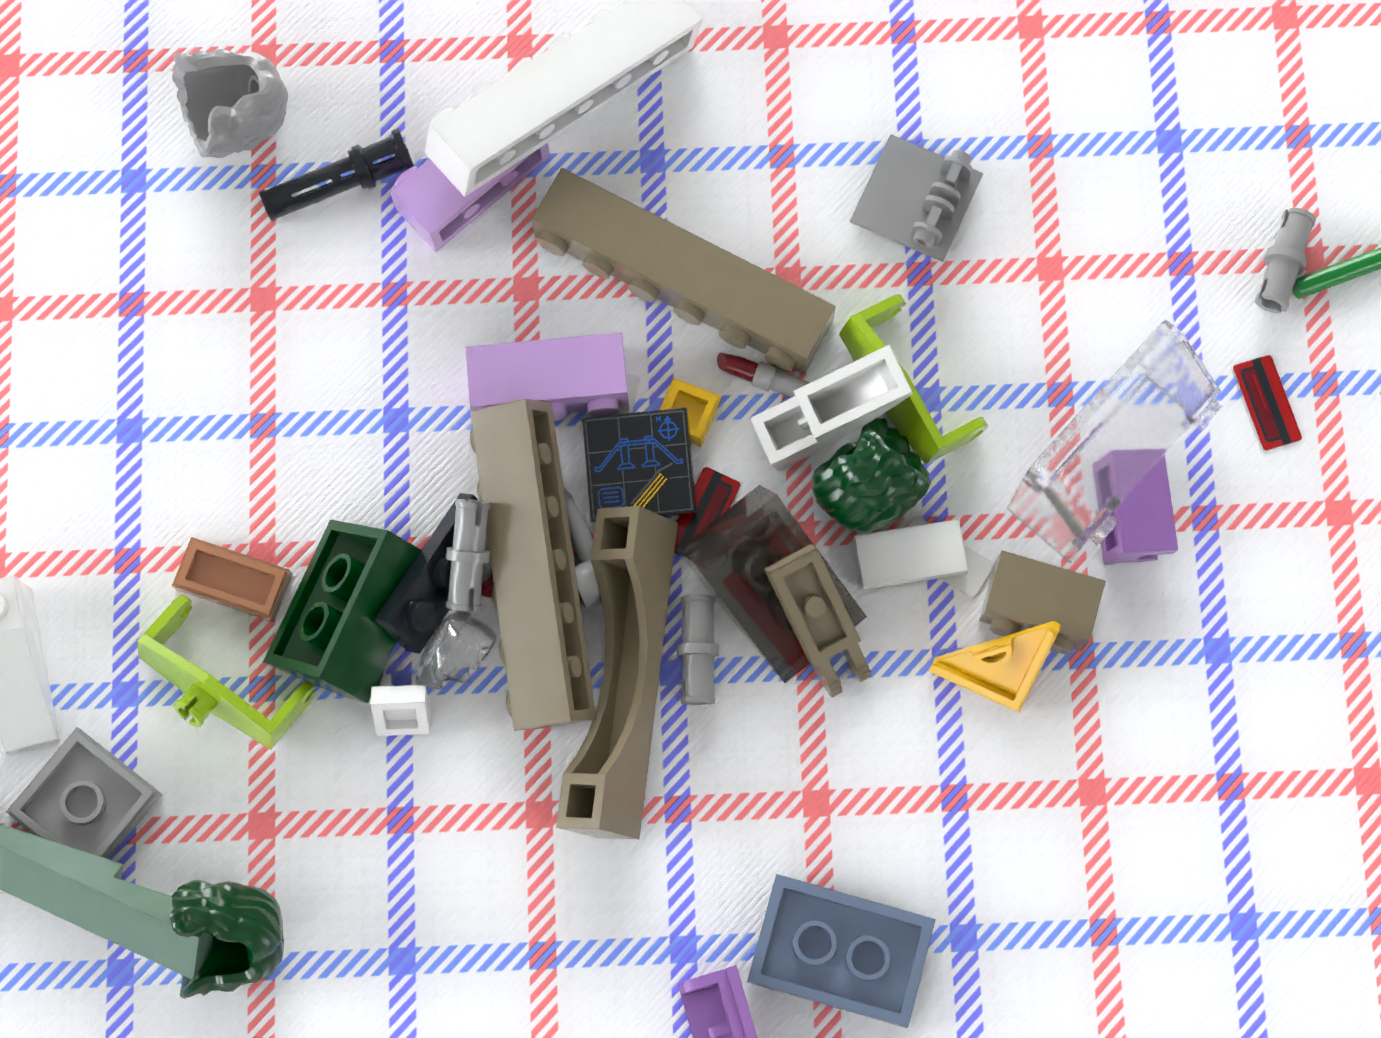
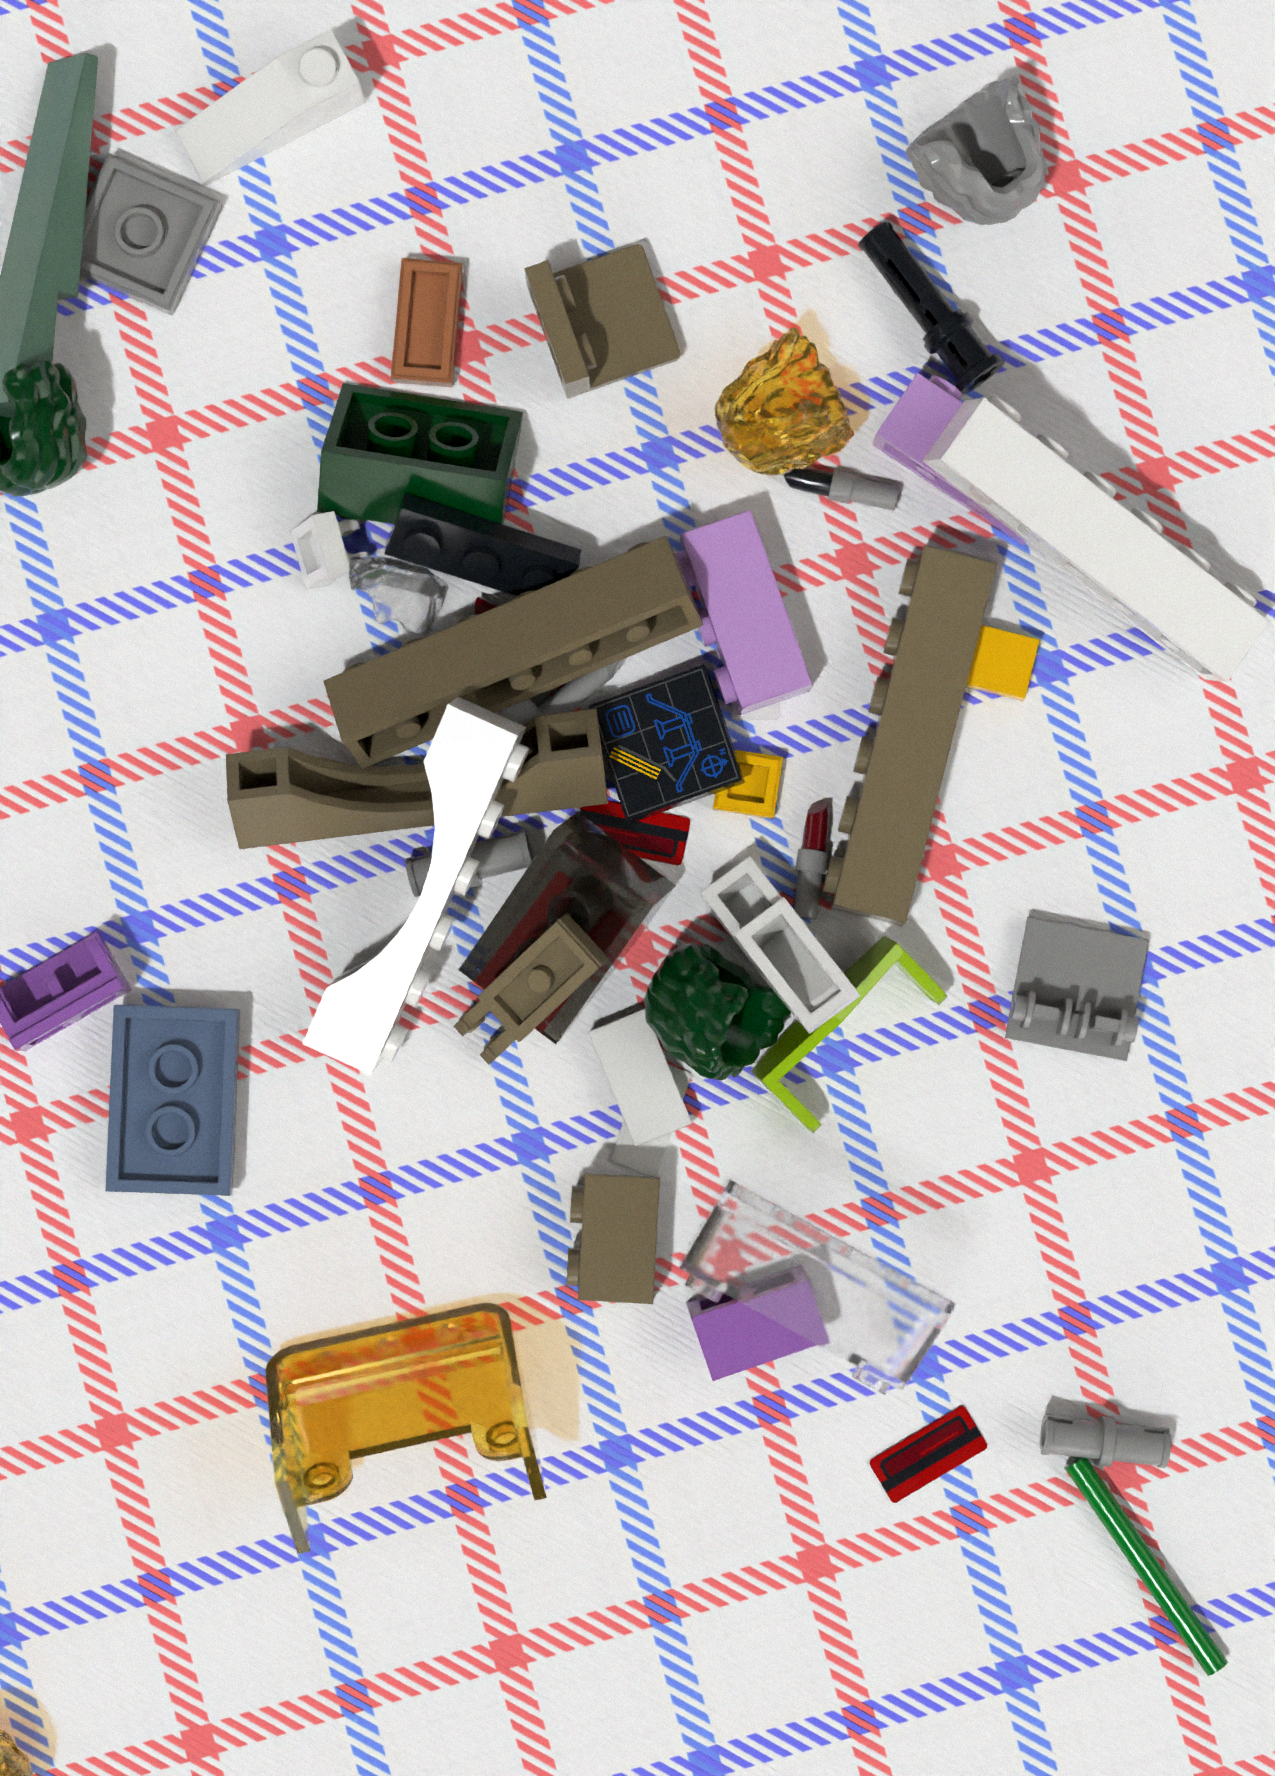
camera: 75 degrees right, 10 degrees up
lime piece [137,595,316,750] -> none
light grey pin [446,499,490,611] -> none
yellow tile [929,621,1061,713] -> none
none -> clear yellow windscreen [266,1303,547,1554]
none -> white arch [303,697,529,1075]
none -> dark tan bracket [524,244,680,399]
none -> clear yellow hair [714,328,854,476]
none -> light grey piece [783,466,899,510]
none -> yellow tile [966,625,1040,701]

